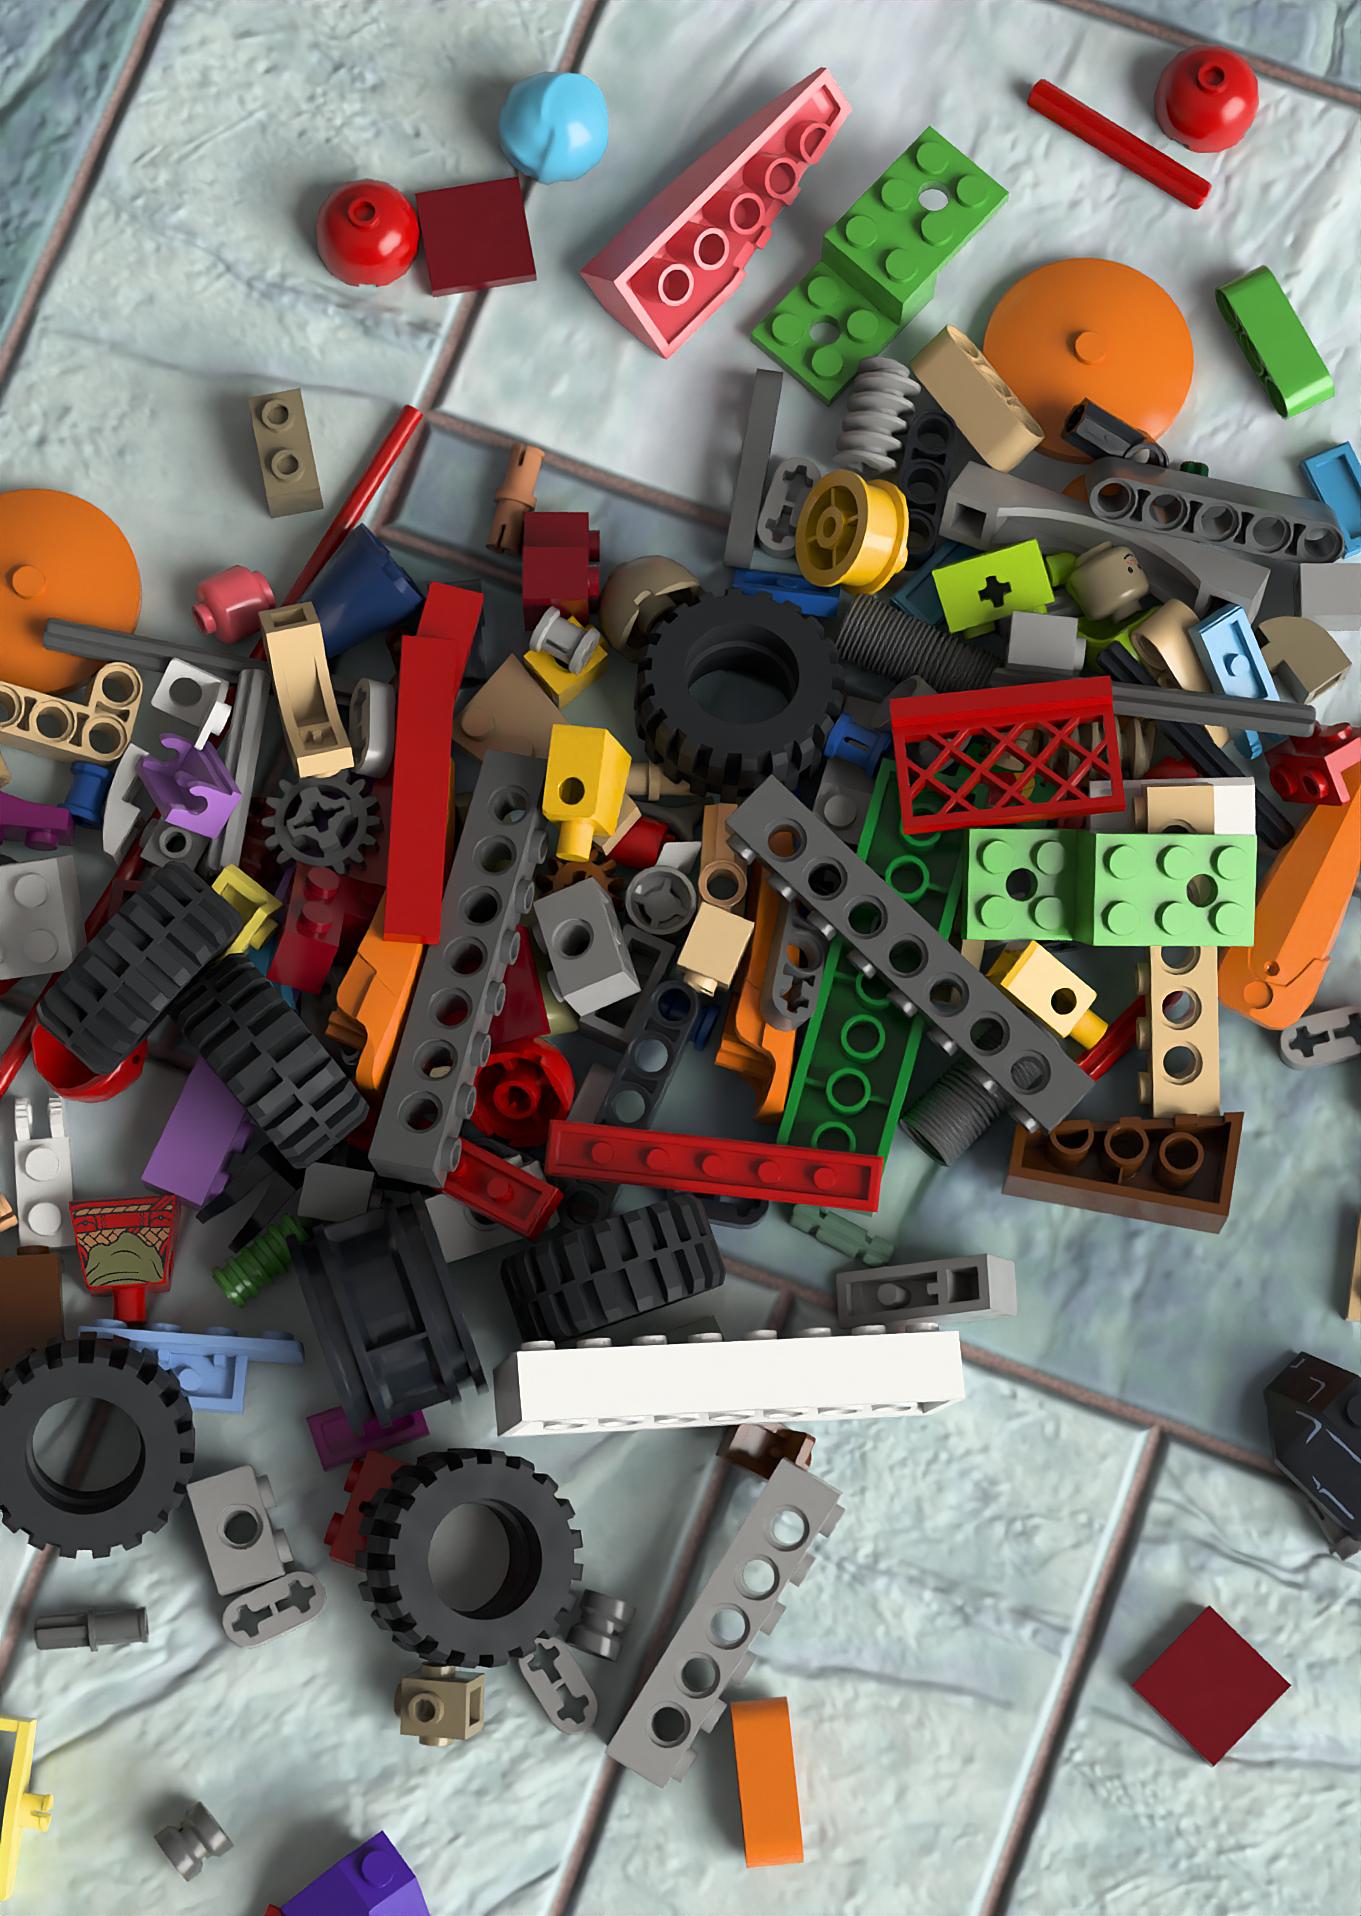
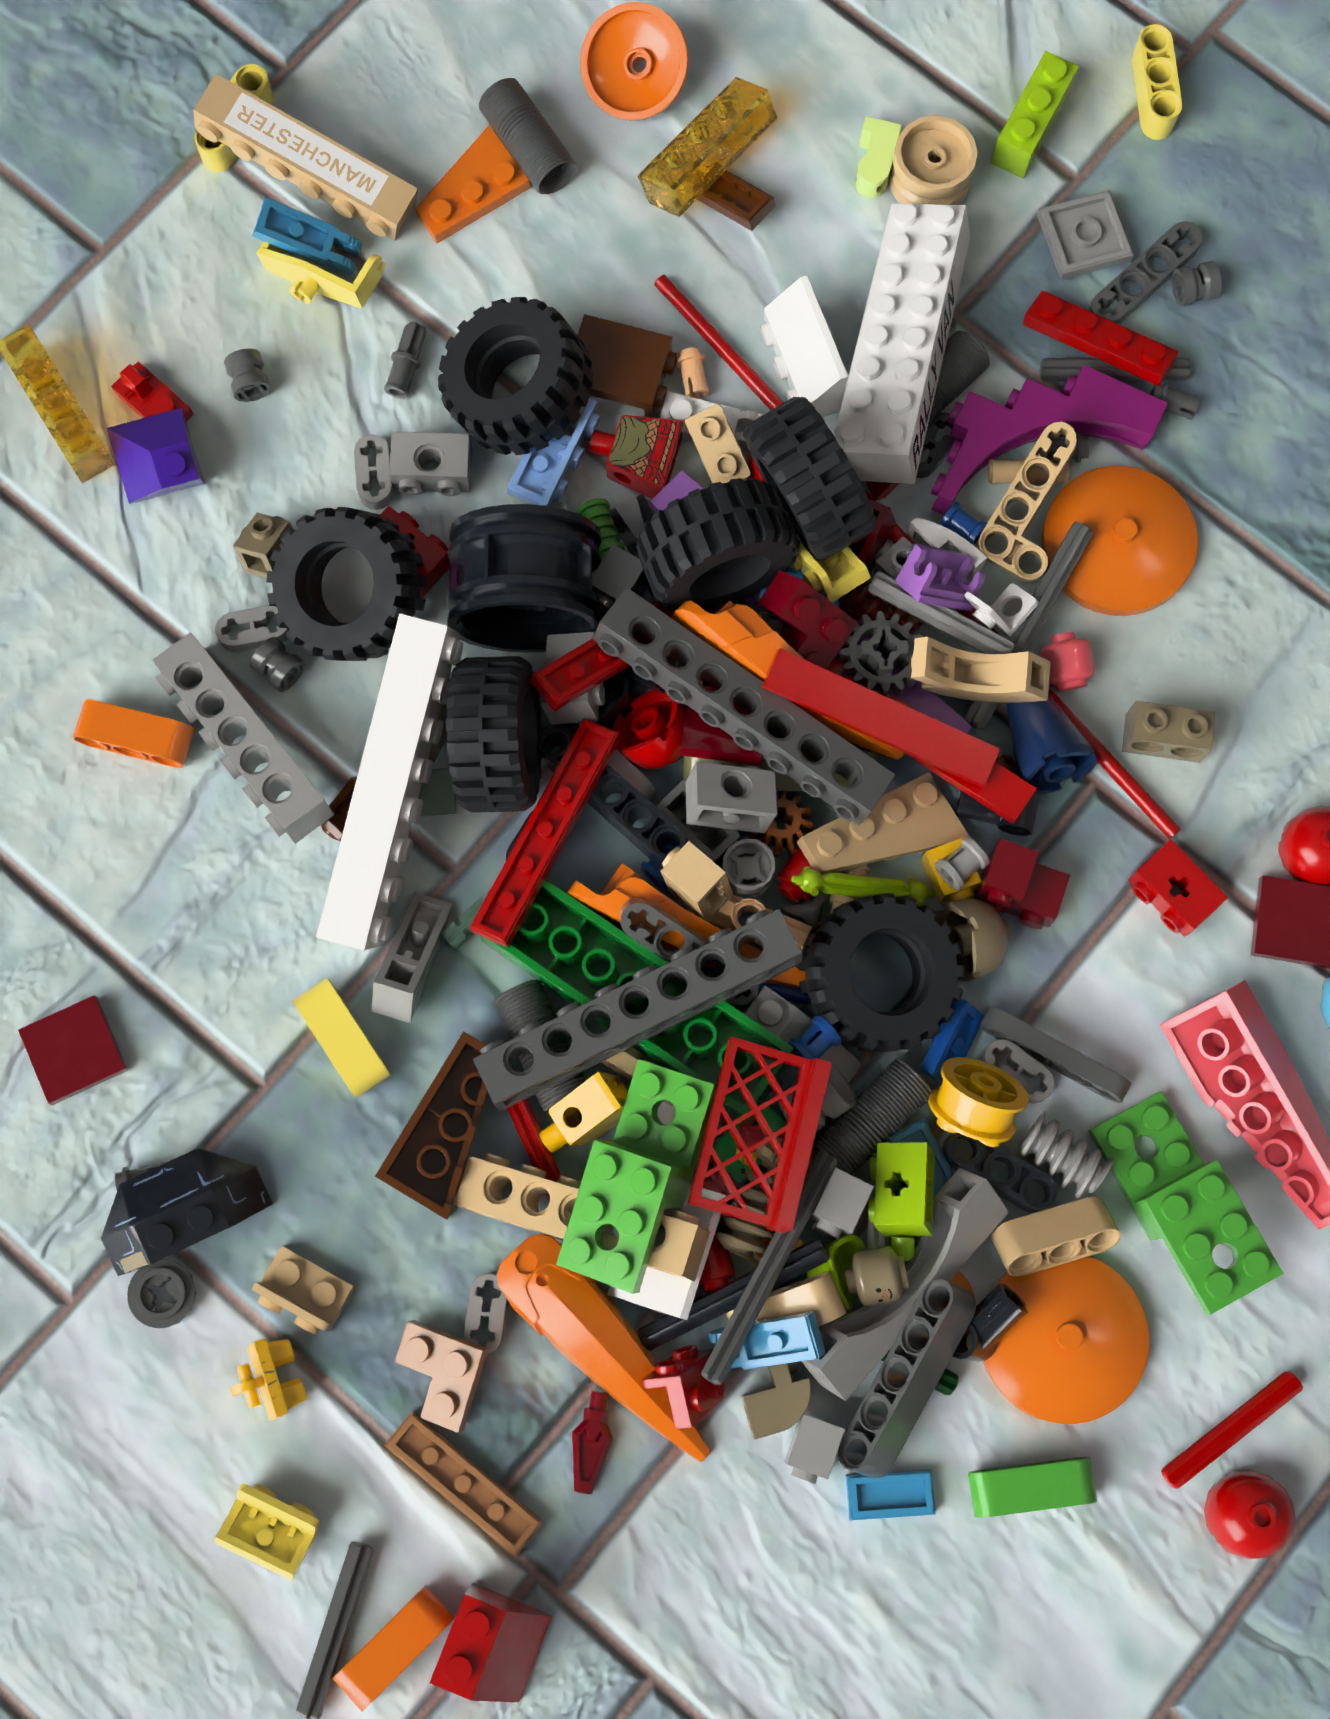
camera: 110 degrees right, 0 degrees up
light grey beam [349,678,395,779] -> none
nougat pin [485,443,545,556] -> none
yellow torso [542,723,632,862] -> none
white sticker [655,841,702,874] -> none
none -> light yellow beam [293,978,391,1098]
none -> tan bracket [684,404,751,483]
none -> lime wheel [791,866,935,906]
none -> red brick [1128,839,1229,937]

